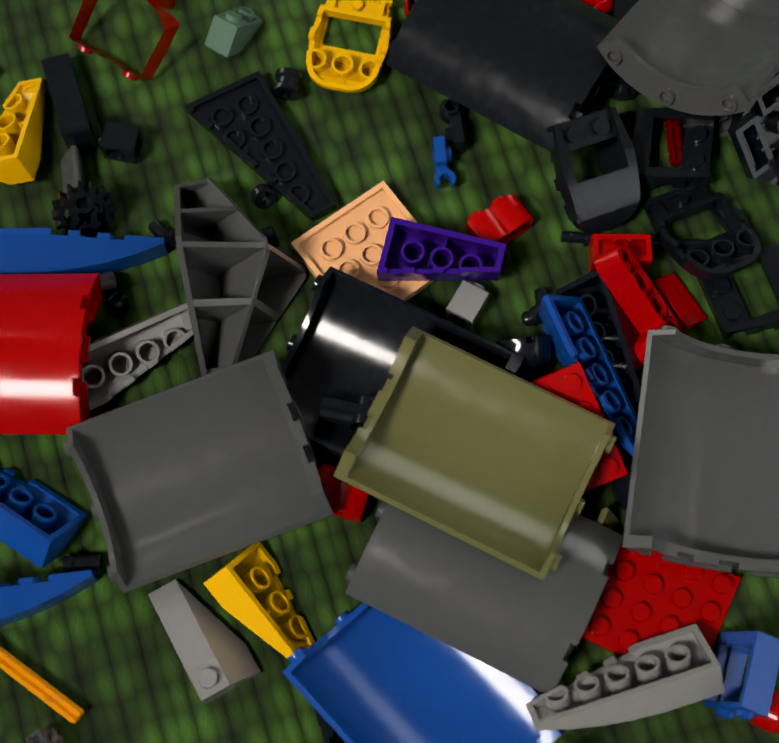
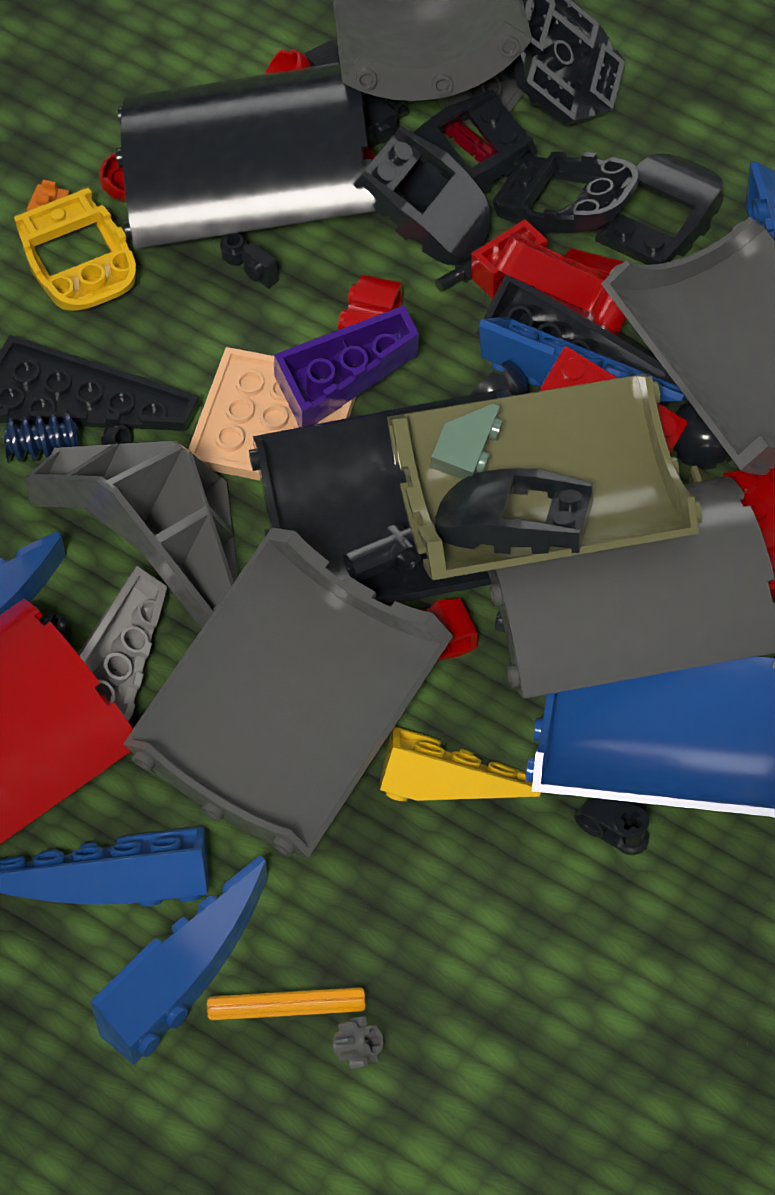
camera: 35 degrees left, 15 degrees down
black pin [62,552,103,573] -> none
black arm [148,219,176,246] -> none
light grey wedge [148,579,261,704] -> none
black wheel [272,67,303,101] -> none
blue plate [432,136,456,189] -> none
light grey brick [445,280,489,332] -> none
black arm [521,288,549,327] -> none
none -> dark blue piece [4,412,80,463]
none -> sand green slope [430,404,503,479]
none -> black slope [435,468,593,554]

